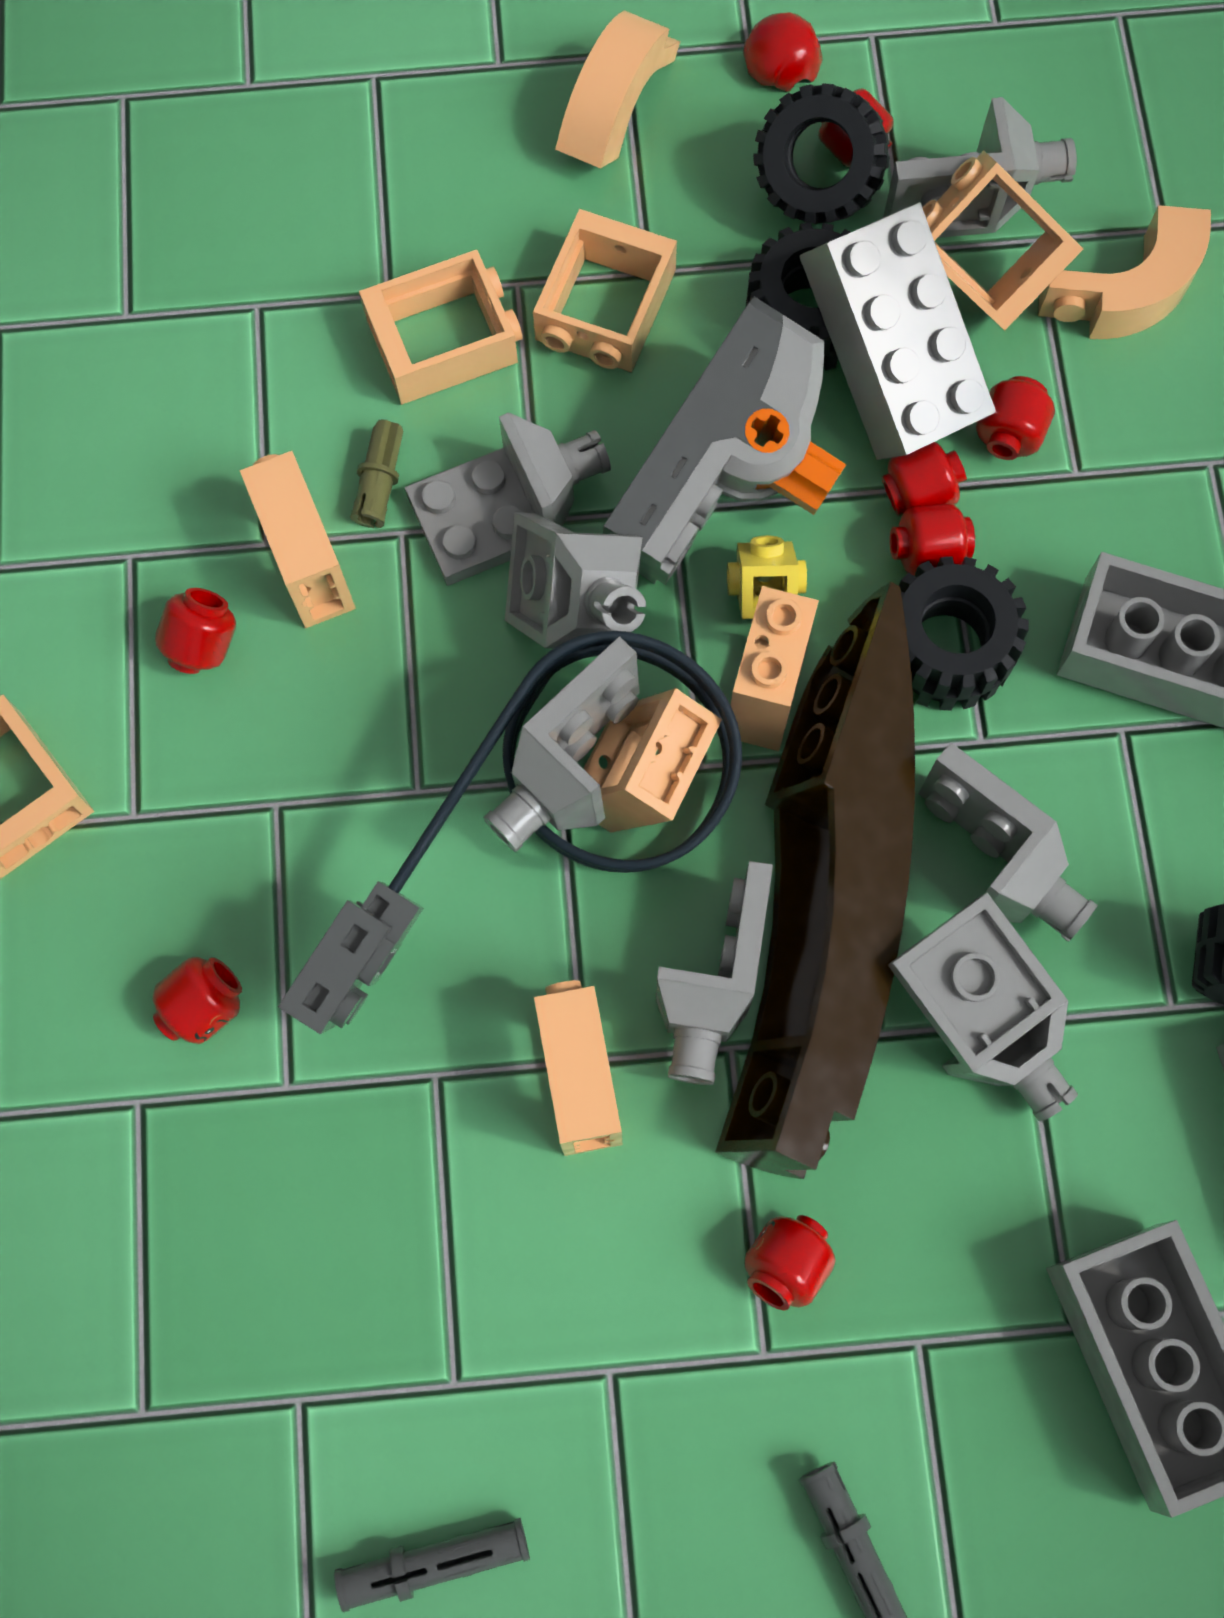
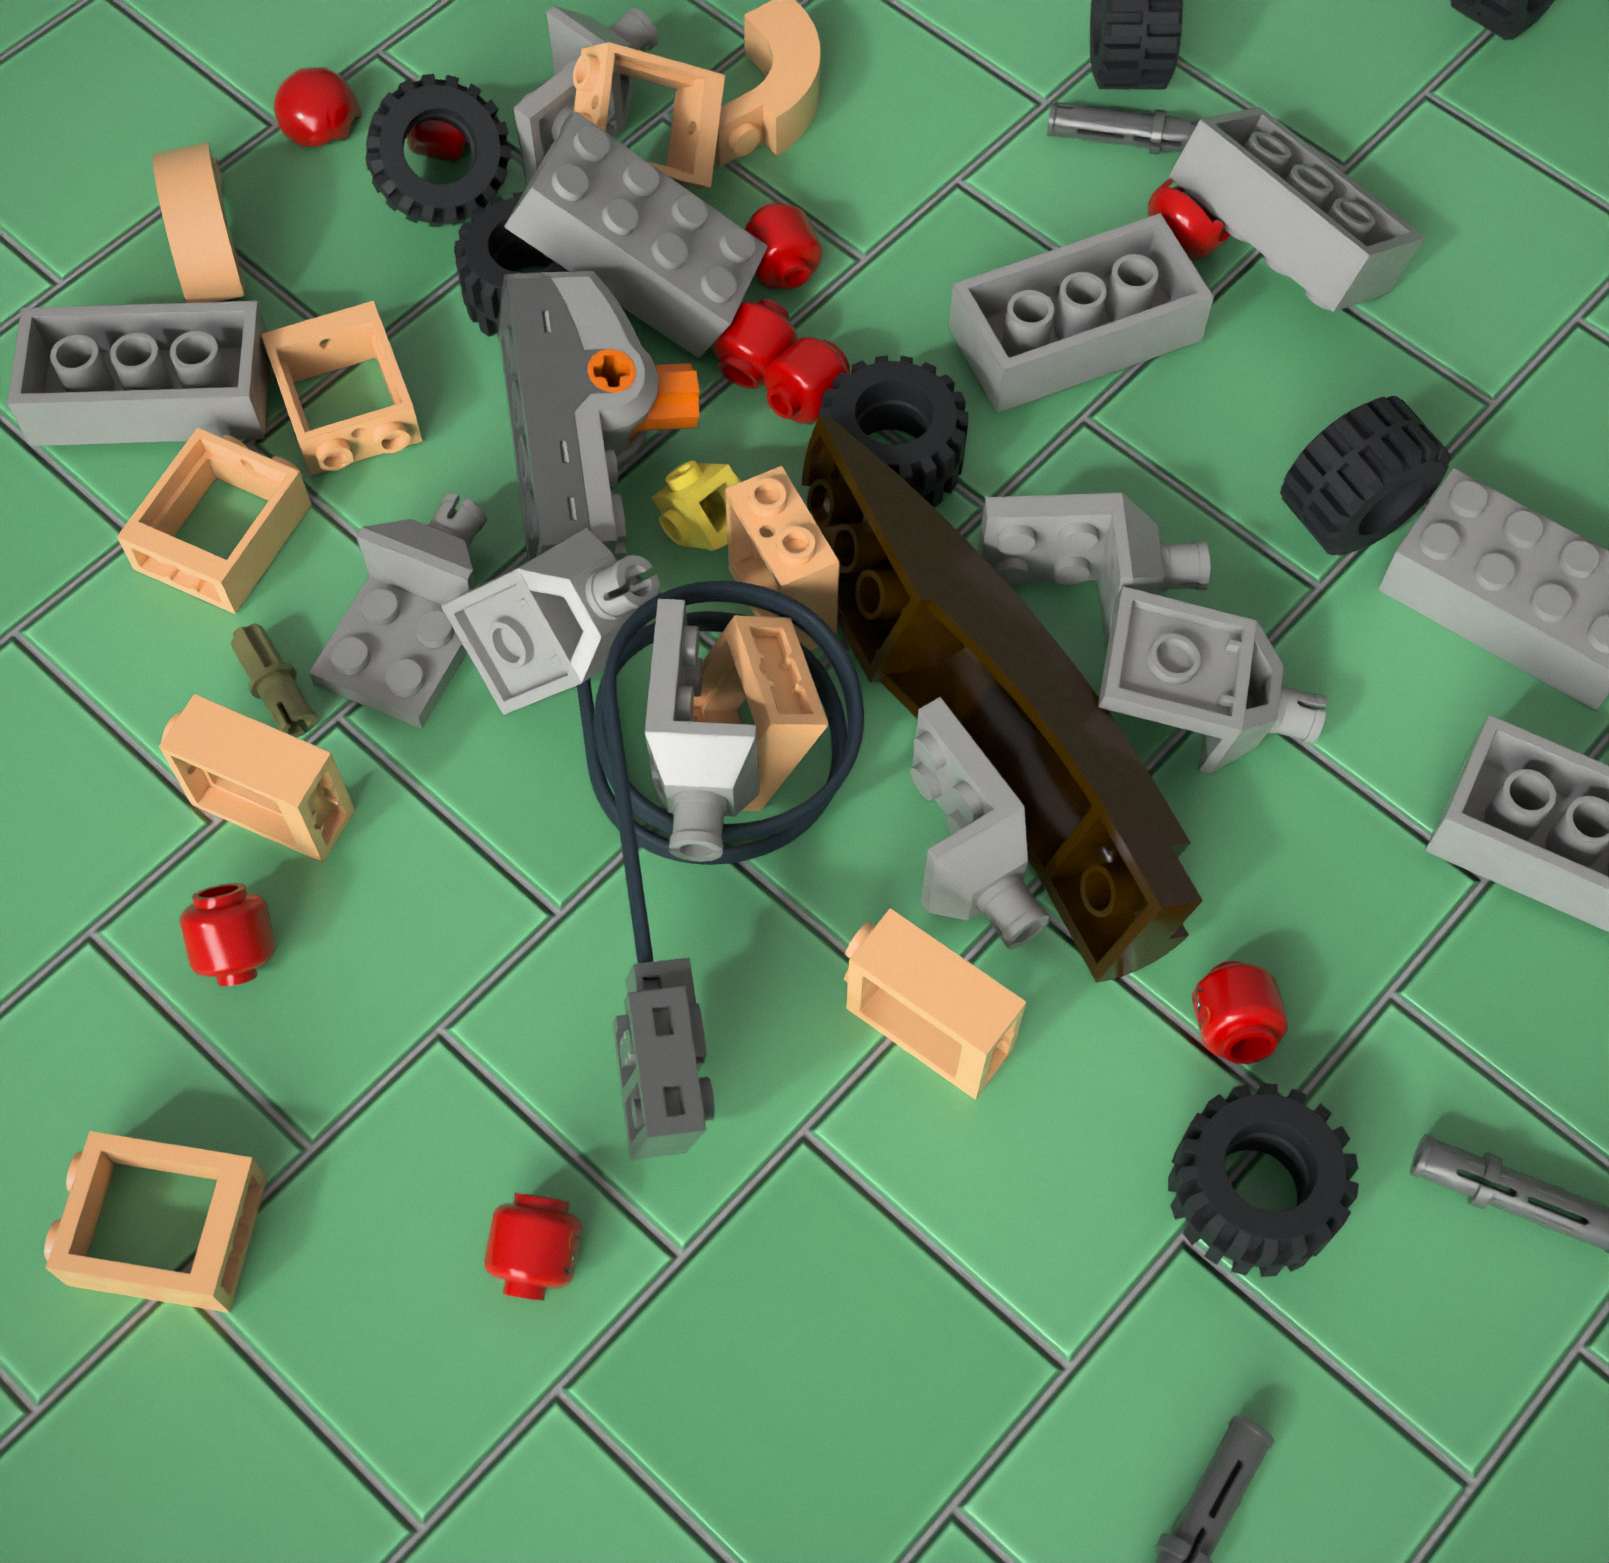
camera: 45 degrees left, 10 degrees down
none -> light grey brick [7,301,271,446]
none -> black tyre [1168,1083,1359,1277]

